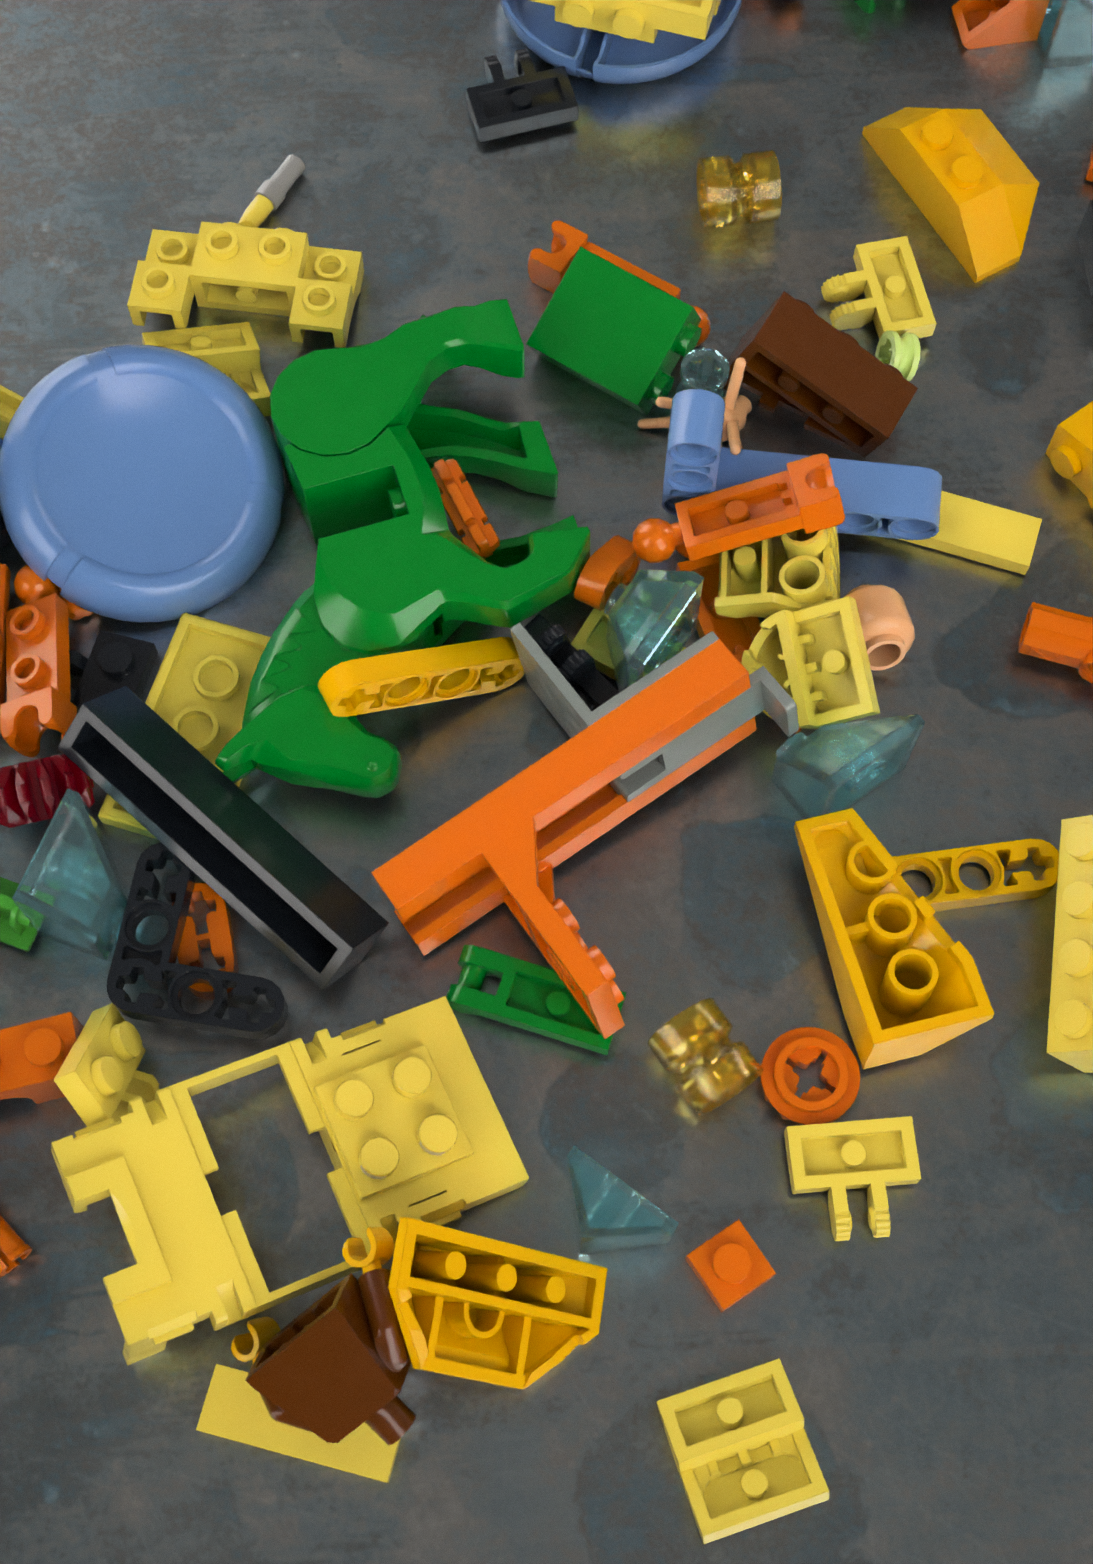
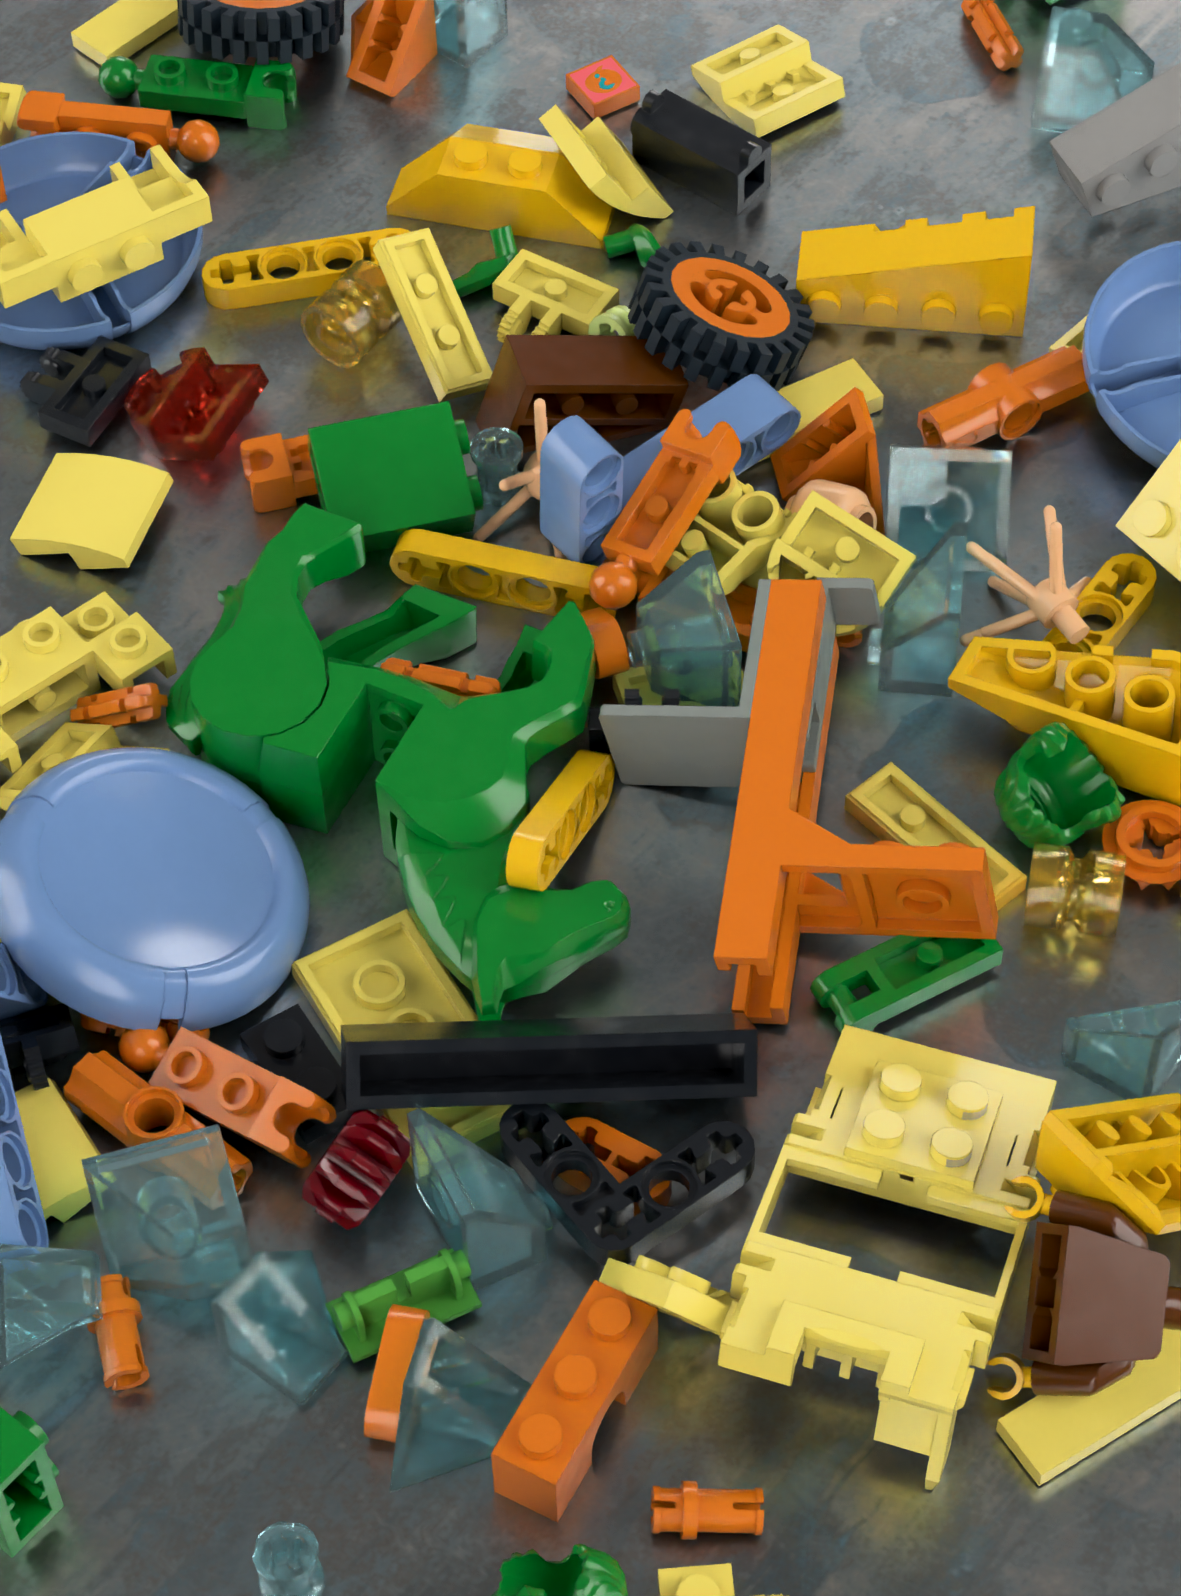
camera: 45 degrees left, 15 degrees down
none -> light yellow slope [10,453,174,570]
none -> orange axle [70,682,168,728]
none -> clear red slope [124,347,269,461]
none -> yellow beam [201,228,411,310]
none -> light yellow tile [373,227,492,403]
none -> yellow beam [389,529,618,618]
none -> green bar [452,225,519,297]
none -> light yellow slope [539,104,674,219]
none -> green bar [603,223,660,268]
none -> black wheel [628,241,815,391]
none -> orange slope [770,387,885,536]
none -> light yellow tile [844,762,1027,911]
none -> clear light blue slope [885,443,1012,572]
none -> light nougat plant [960,505,1091,646]
none -> green hair [993,722,1126,852]

